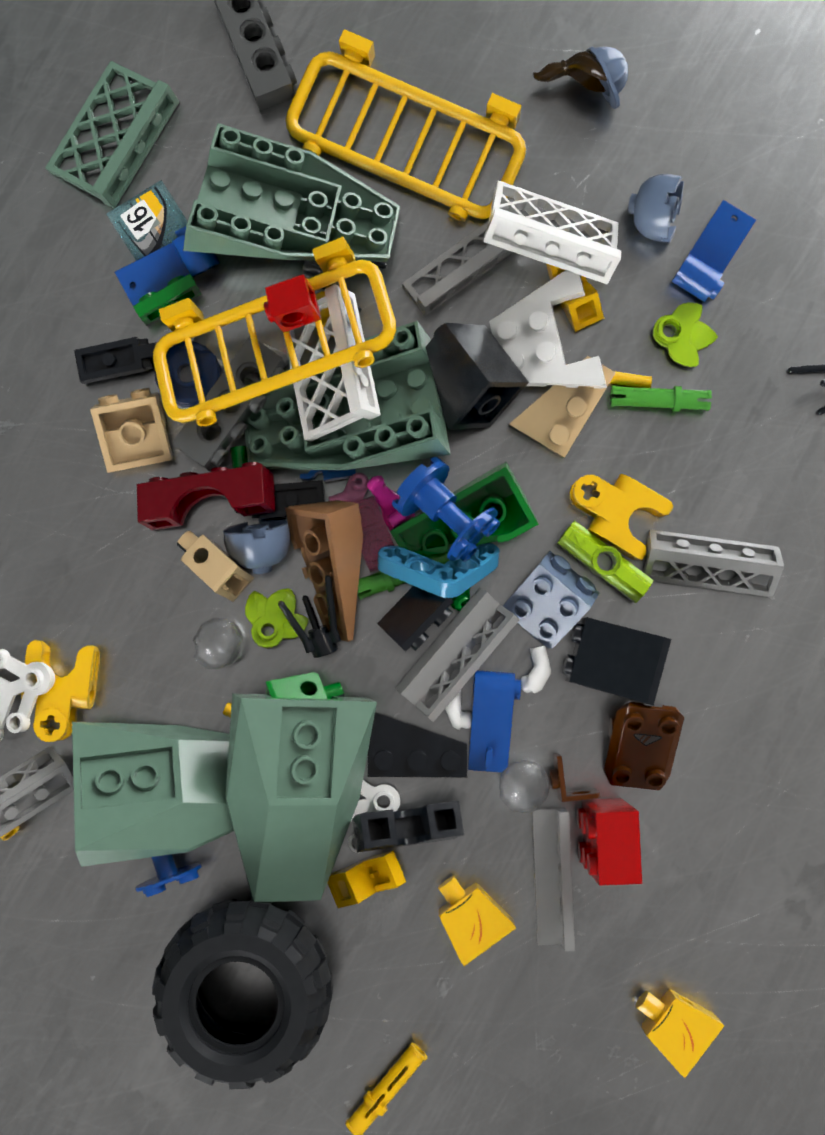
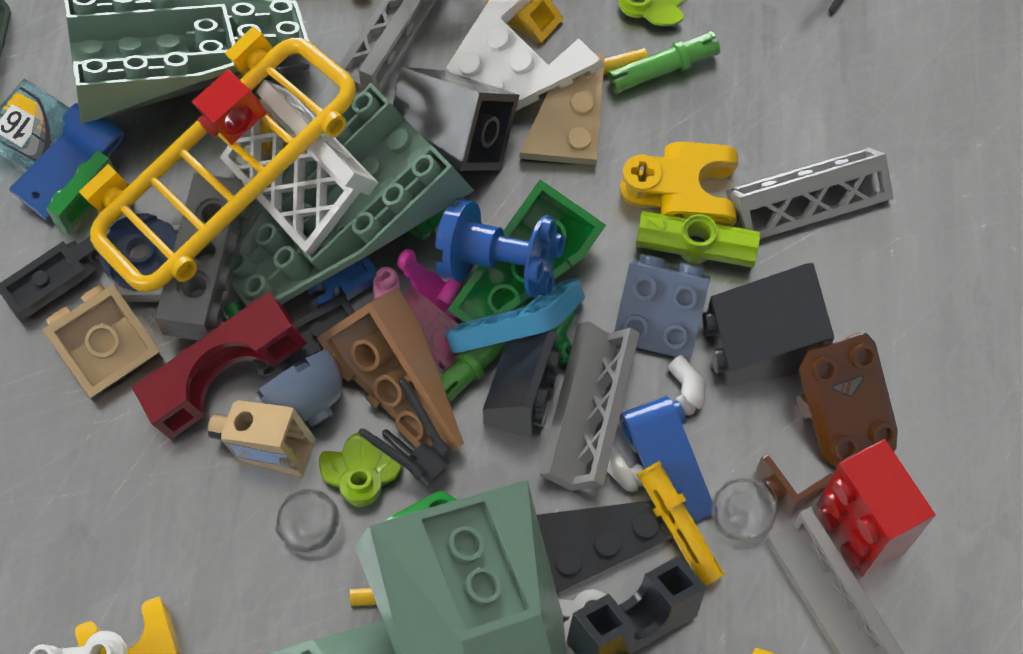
camera: 30 degrees left, 20 degrees down
none -> yellow pin [636,461,725,586]

